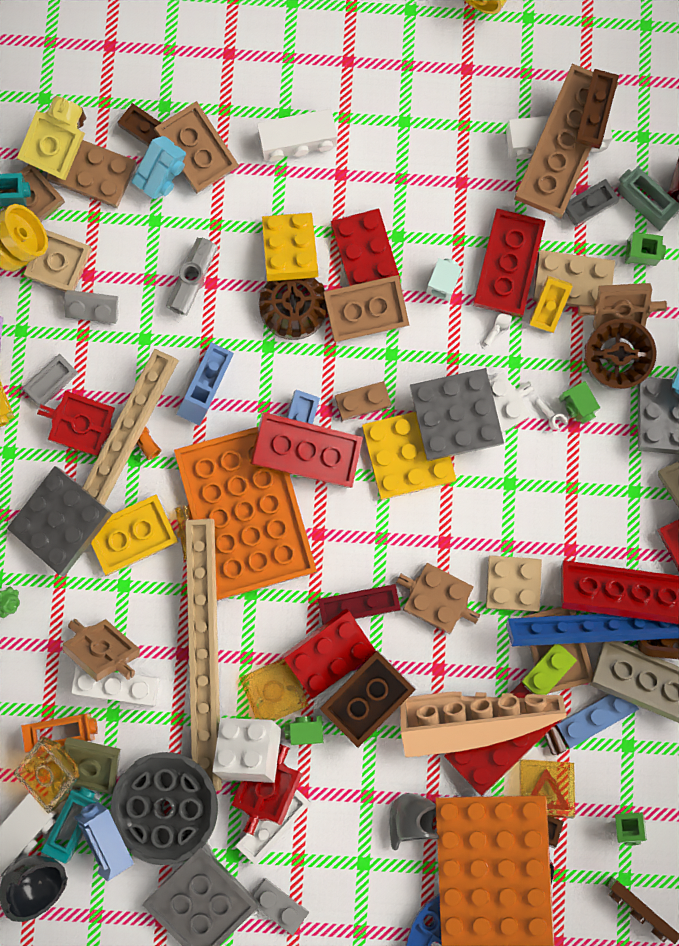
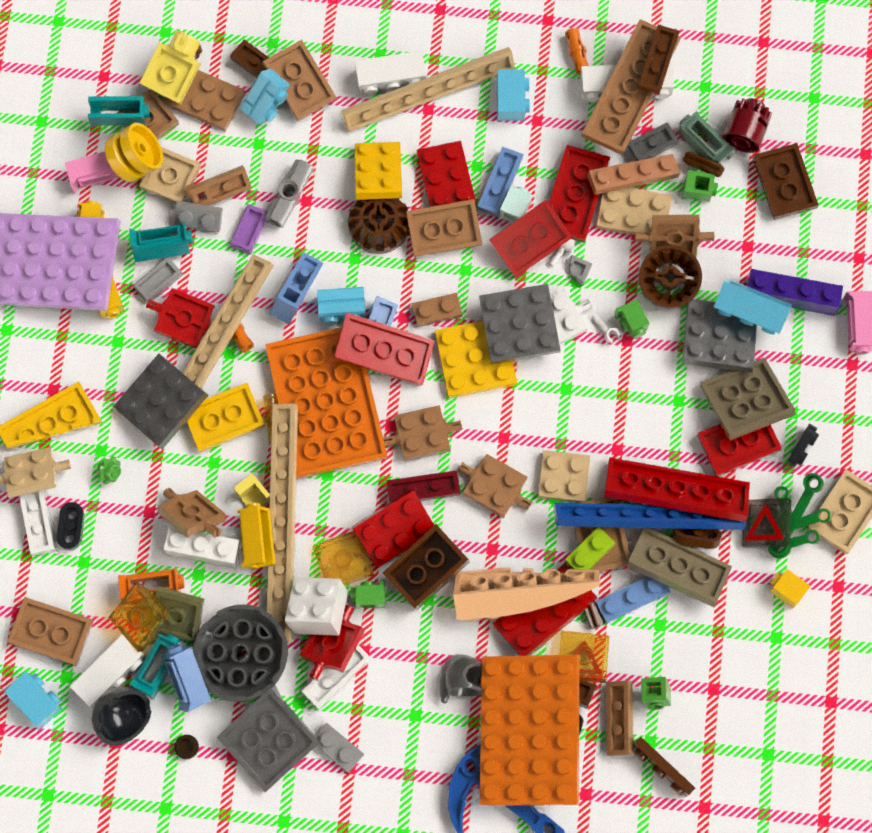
camera: 10 degrees right, 5 degrees down
yellow plate [529,276,573,333] -> none
none -> teal window [129,221,193,262]
none -> dark brown plate [174,735,199,759]
none -> medium nougat plate [184,165,252,206]
none -> medium lavender tile [230,204,268,255]
none -> light yellow panel [234,473,270,507]
none -> yellow window [237,503,276,570]
none -> medium azure brick [317,287,366,325]
none -> tan tile [341,47,515,132]
none -> medium nougat plate [383,405,462,462]
none -> medium blue plate [477,146,524,217]
none -> red plate [489,199,573,277]
none -> medium azure brick [497,70,530,121]
none -> orange pin [565,28,589,75]
none -> light grey tile [569,255,592,286]
none -> nougat plate [587,154,680,195]
none -> medium nougat plate [606,680,633,756]
none -> reddish brown axle [683,151,724,177]

